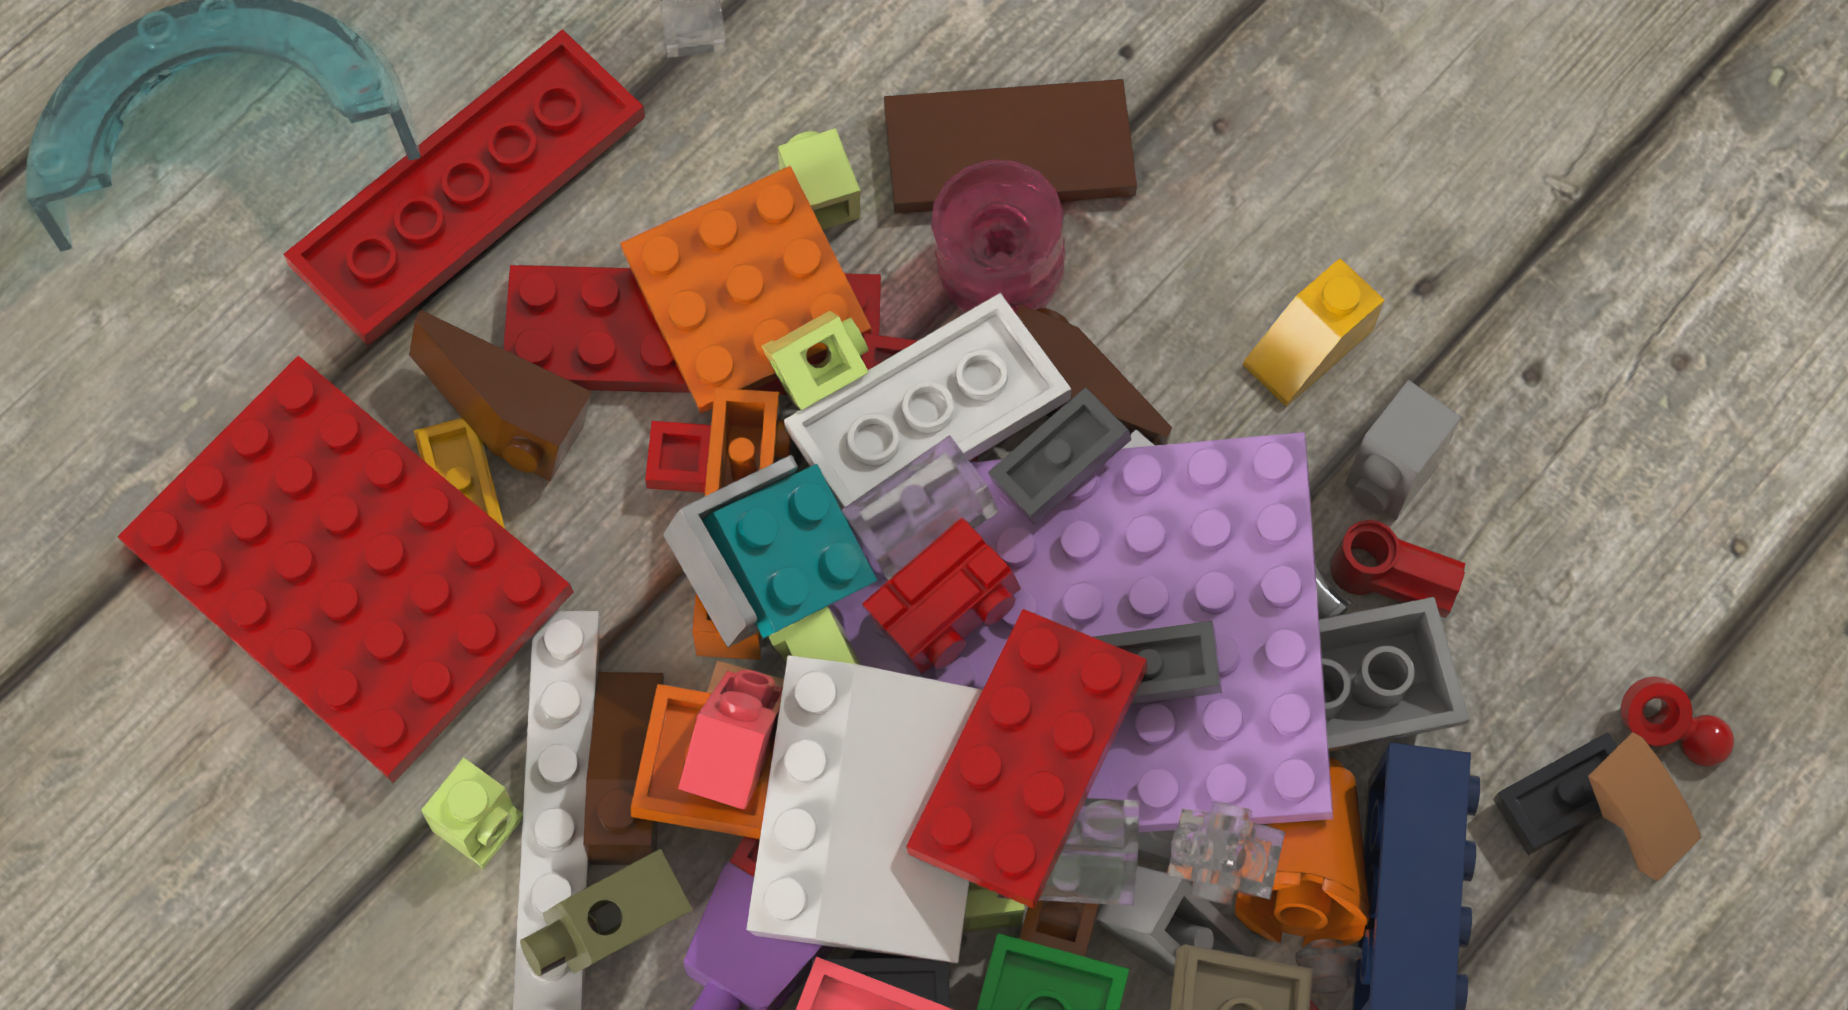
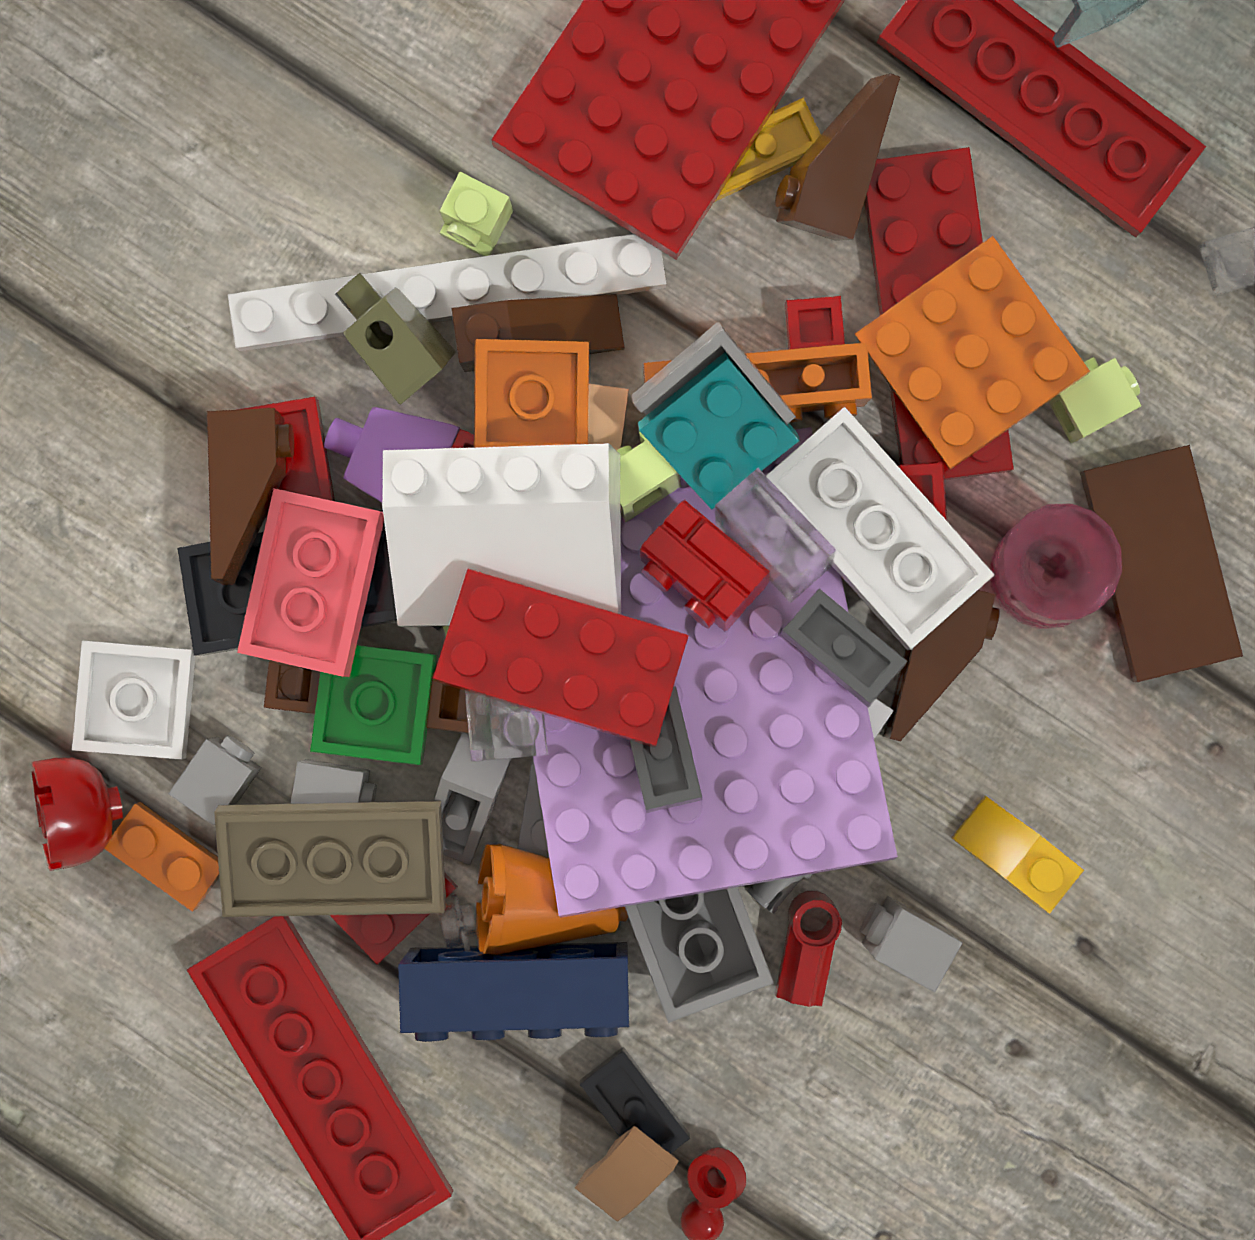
camera: 80 degrees right, 20 degrees up
coral slope [678,670,783,809] -> none
yellowish green brick [761,311,869,410] -> none
clear brick [1166,801,1285,905] -> none

